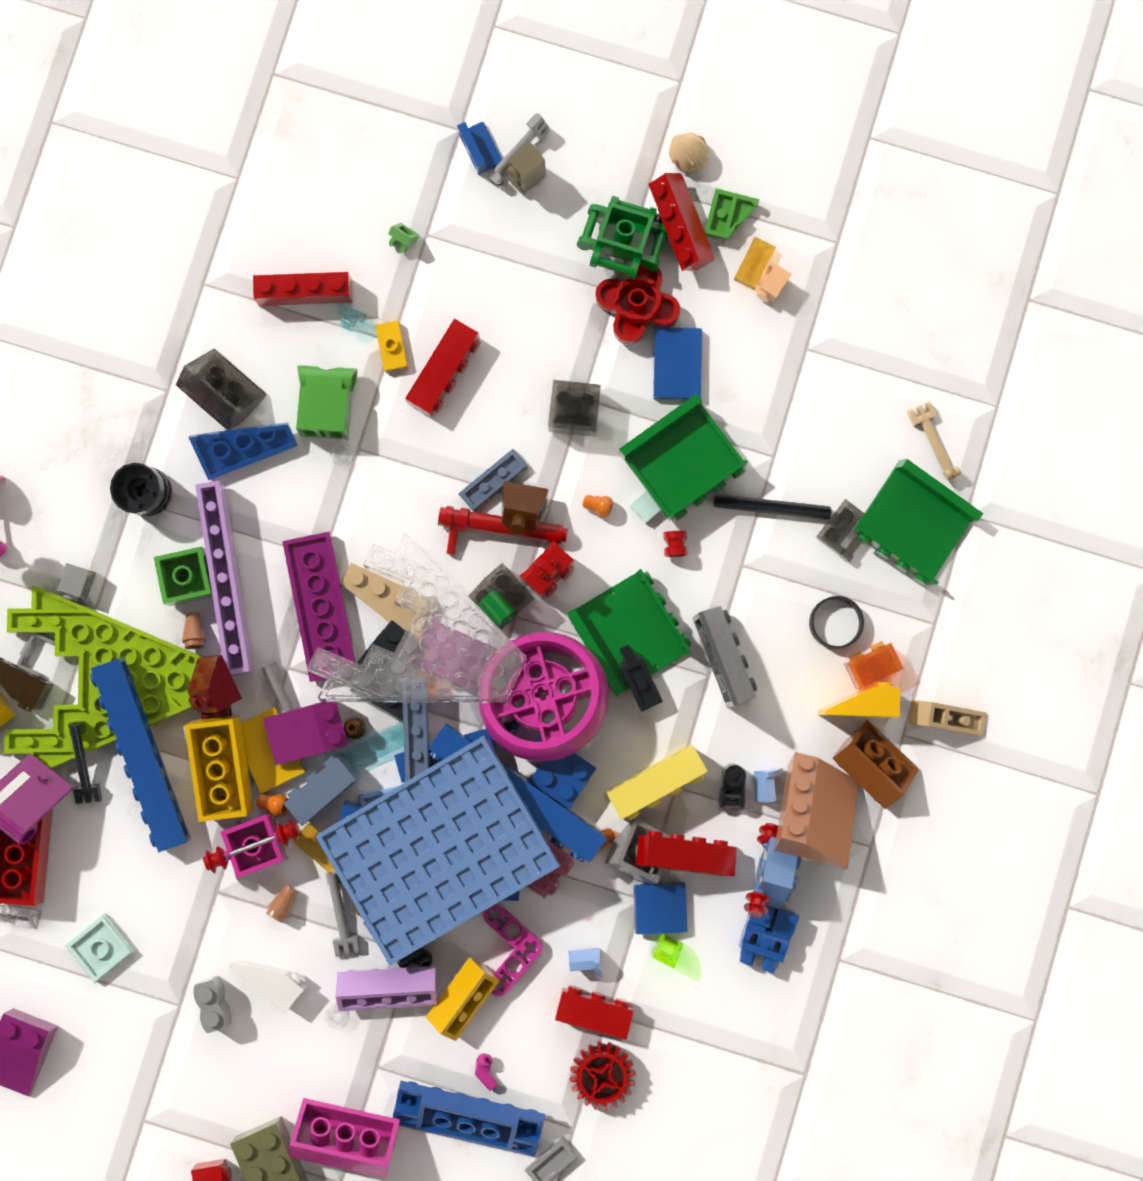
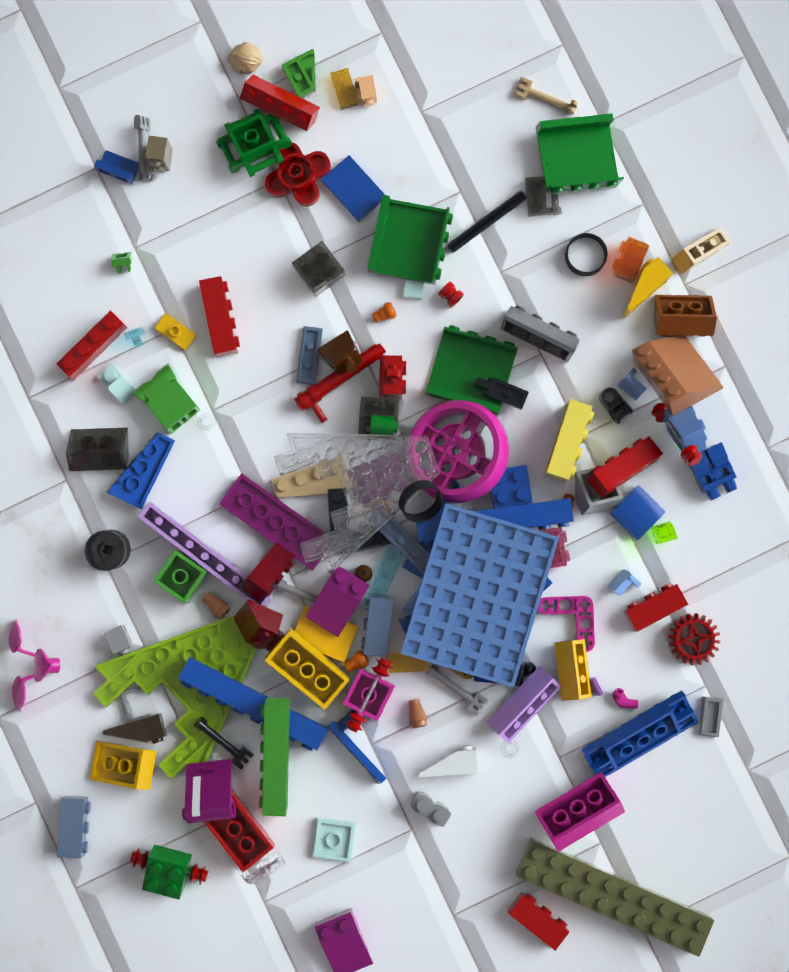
camera: 35 degrees left, 0 degrees up
none -> light aqua slope [98,364,135,405]
none -> dark red brick [241,542,295,602]
none -> bright green brick [259,698,290,817]
none -> blue piece [327,709,387,784]
none -> black tyre [399,480,443,522]
none -> medium lavender slope [589,677,603,696]

